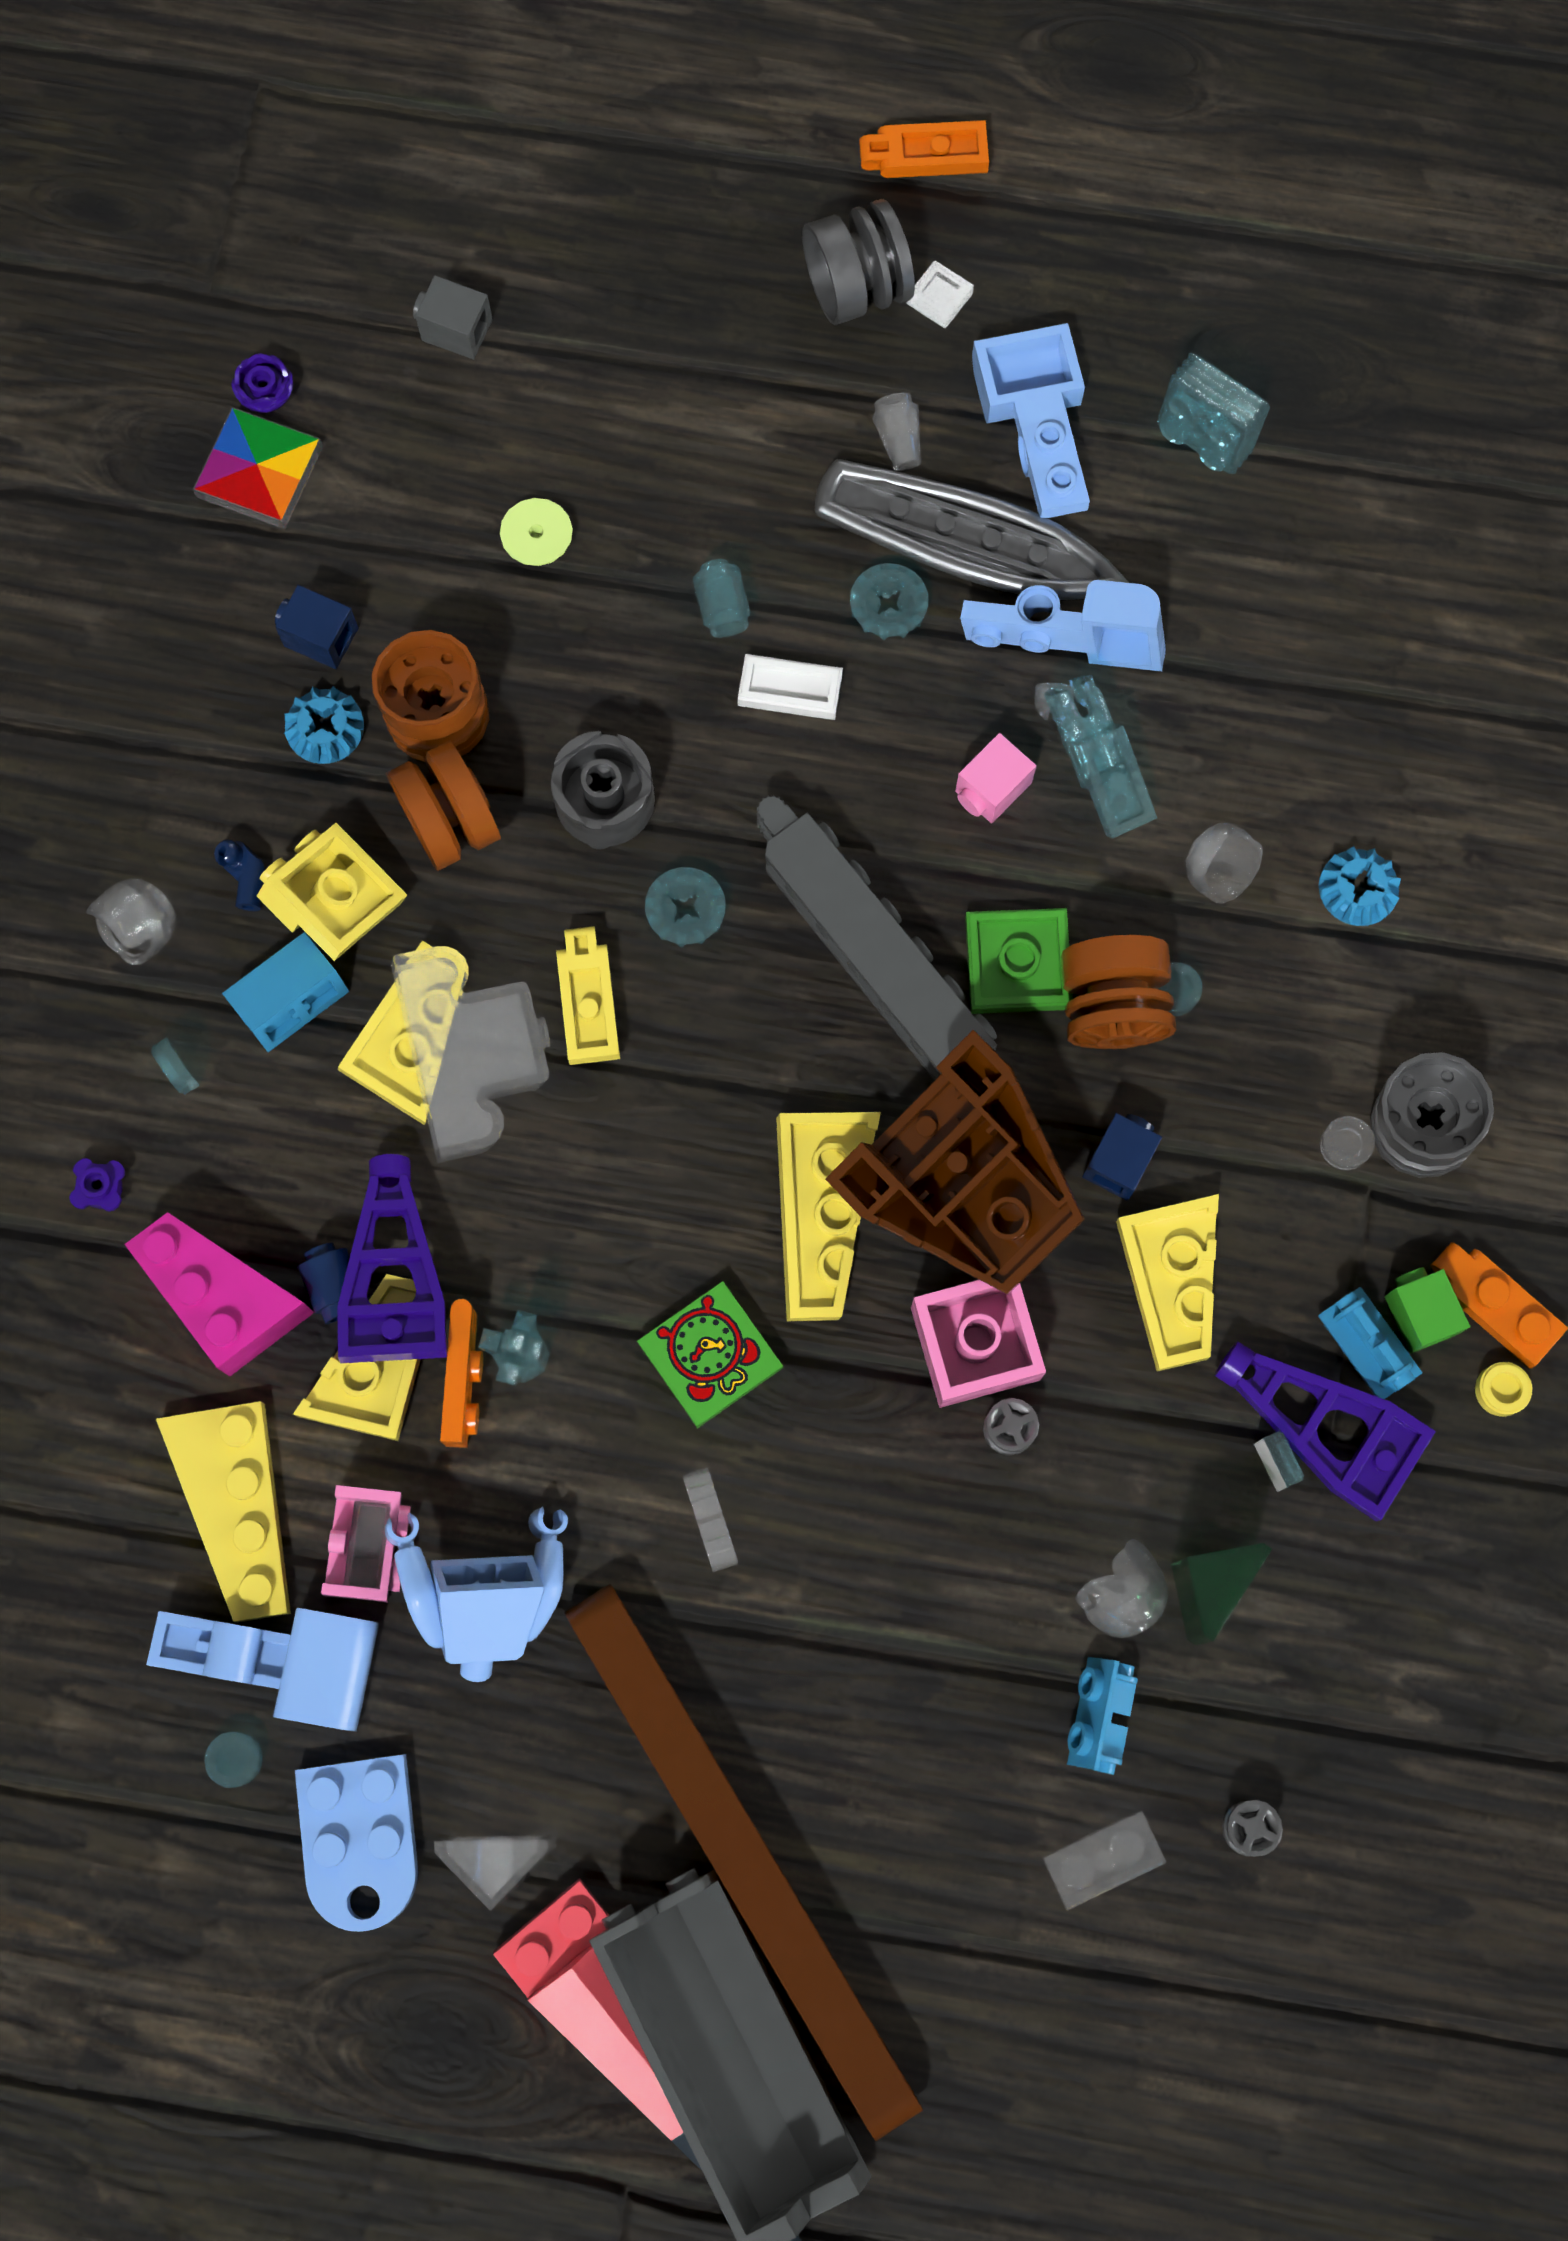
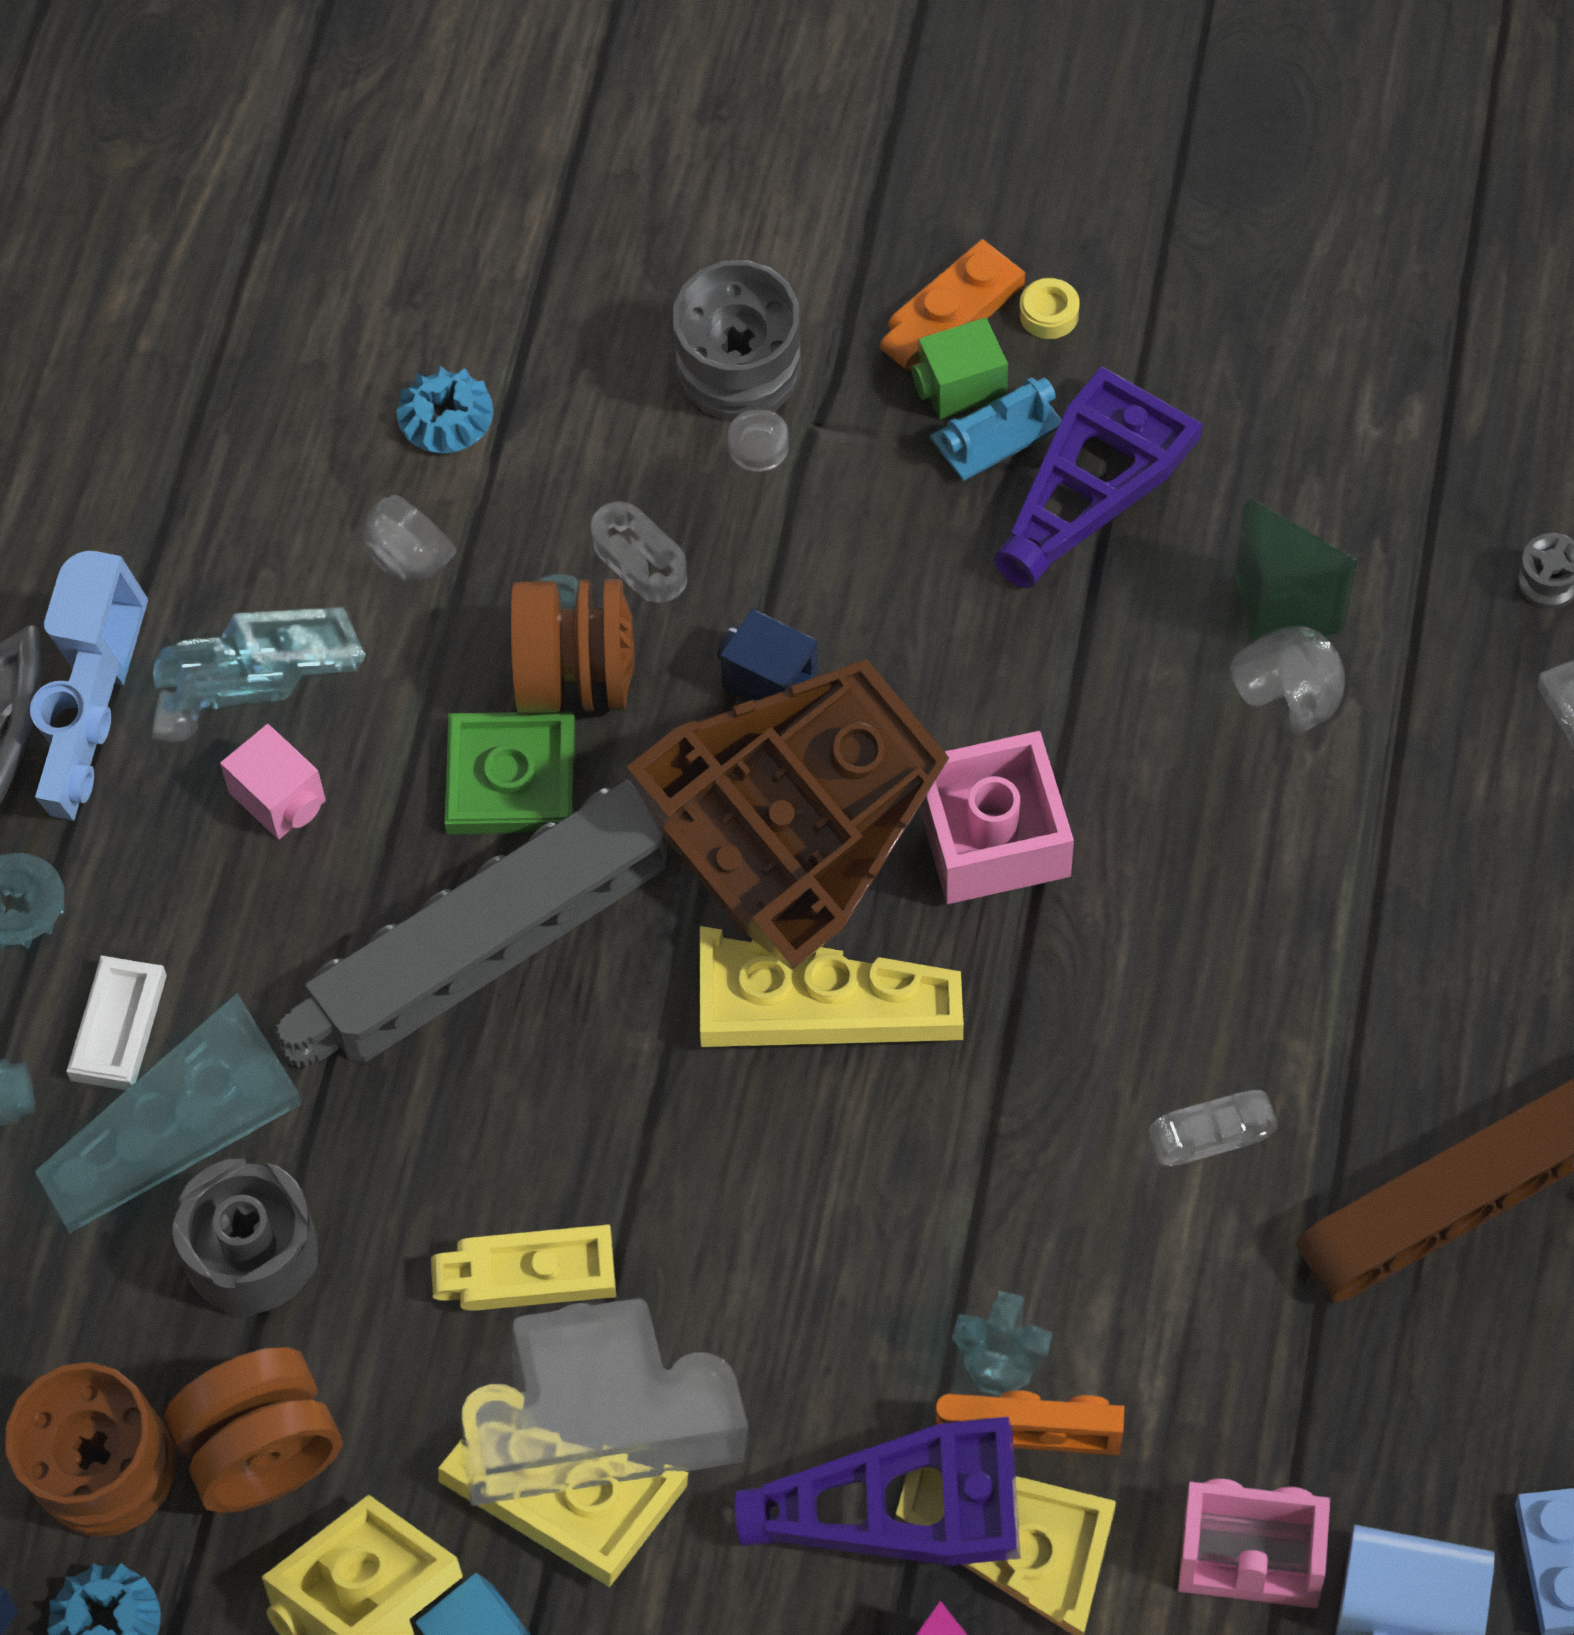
camera: 85 degrees left, 15 degrees down
dark blue brick [297,1242,350,1324] -> none
light blue torso [385,1507,568,1682] -> none
bright green tile [637,1281,783,1429] -> none
clear light blue gear [645,867,726,947] -> none
flat silver wheel [983,1398,1039,1456] -> none
dark azure hinge [1067,1657,1138,1775] -> none
light yellow wing [1116,1194,1219,1372] -> none
clear light blue tile [1254,1431,1304,1492] -> none
none -> clear light blue wing [34,993,302,1234]
none -> clear beam [591,501,688,603]

